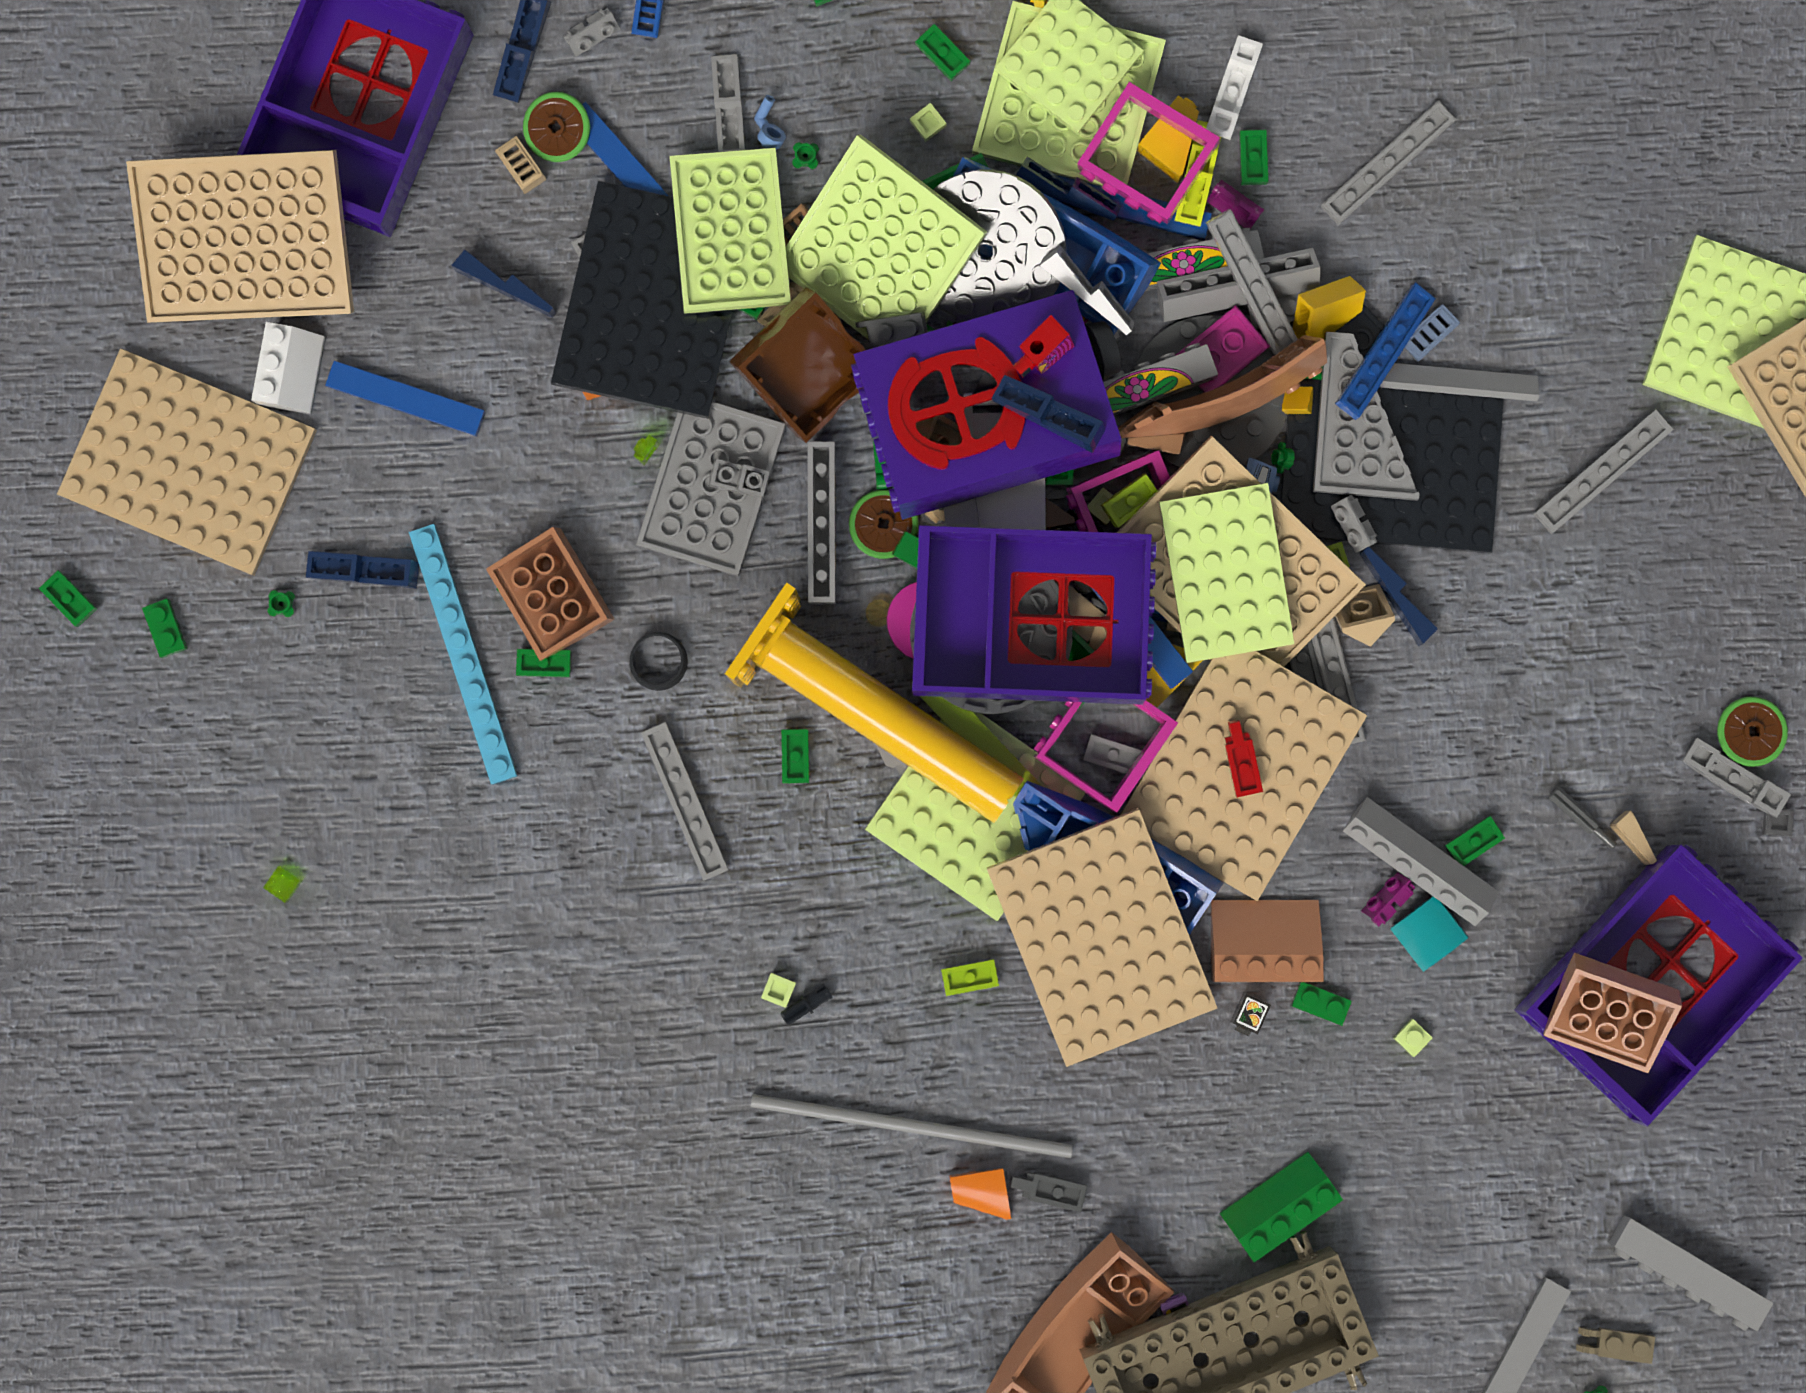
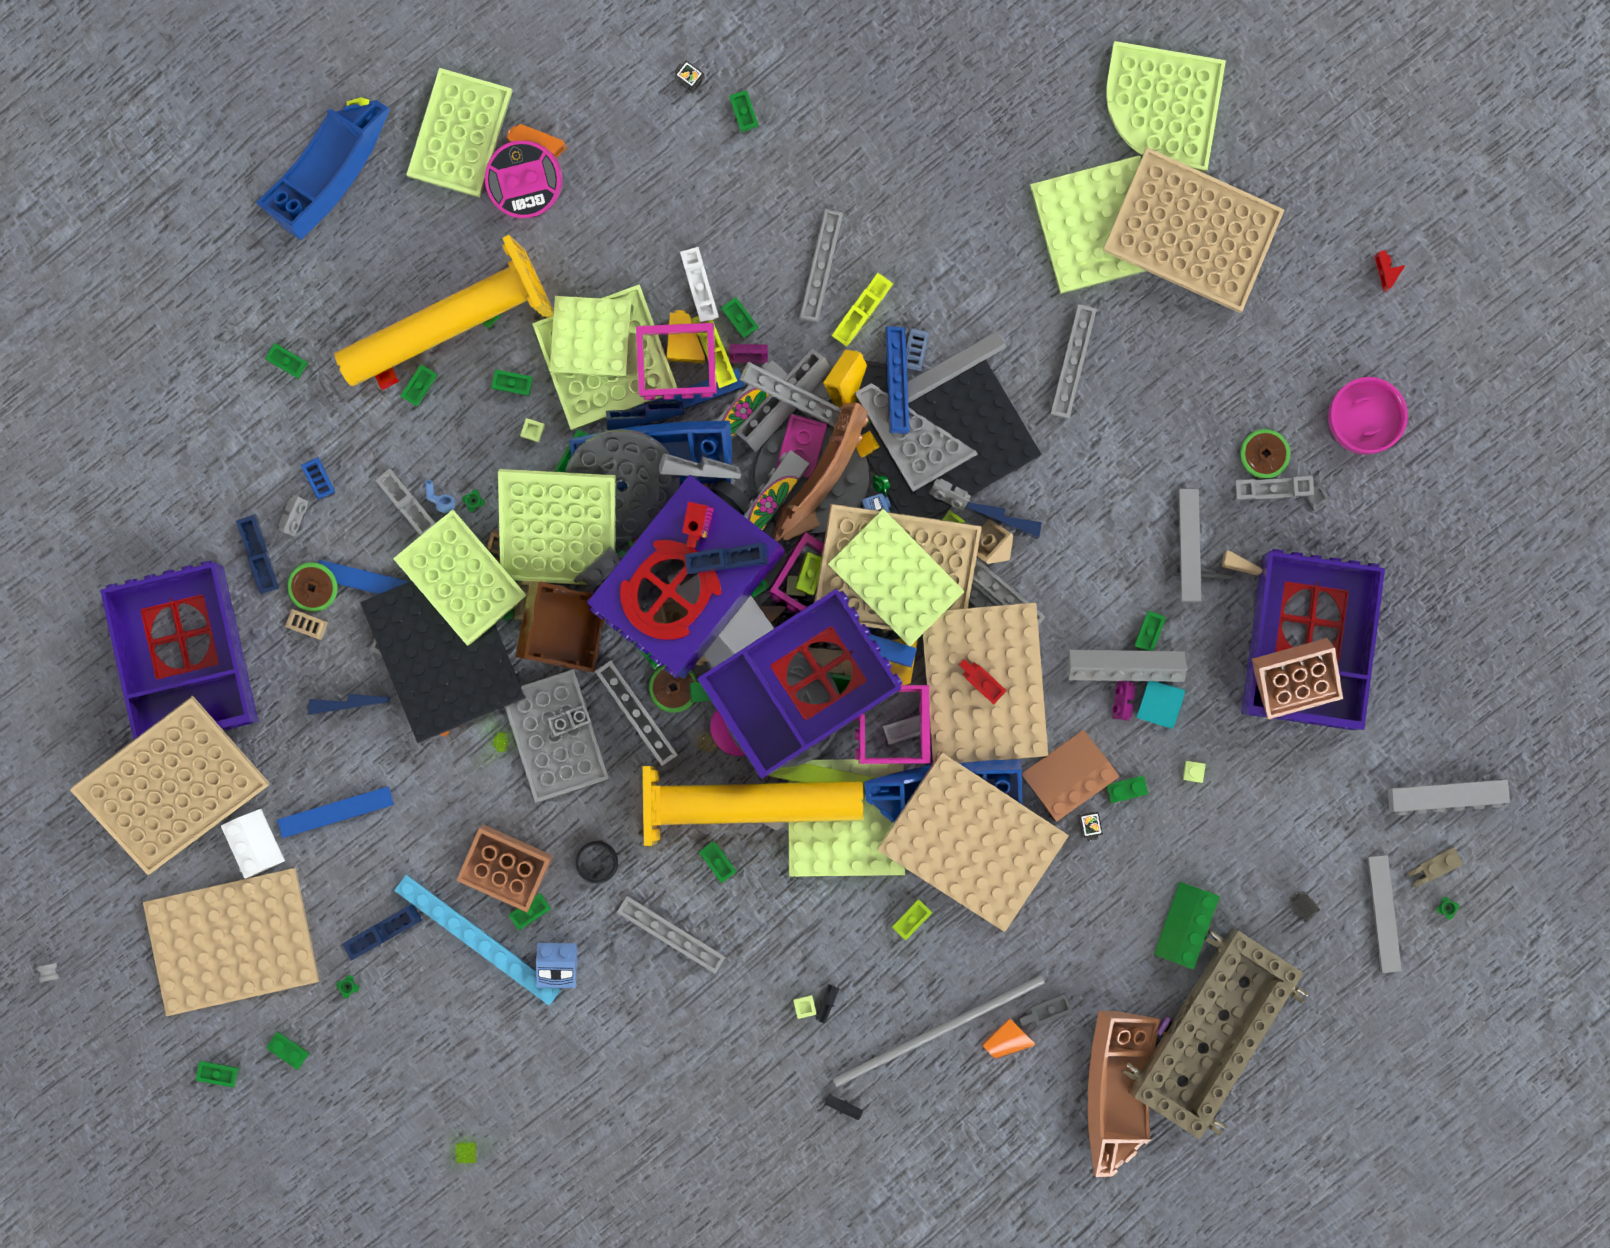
camera: 40 degrees left, 0 degrees up
none -> medium blue slope [536,943,578,988]
none -> black axle [824,1093,863,1120]
none -> neon yellow slope [832,273,894,347]
none -> light grey tile [1179,489,1201,602]
none -> clear smoke brick [1287,891,1320,922]

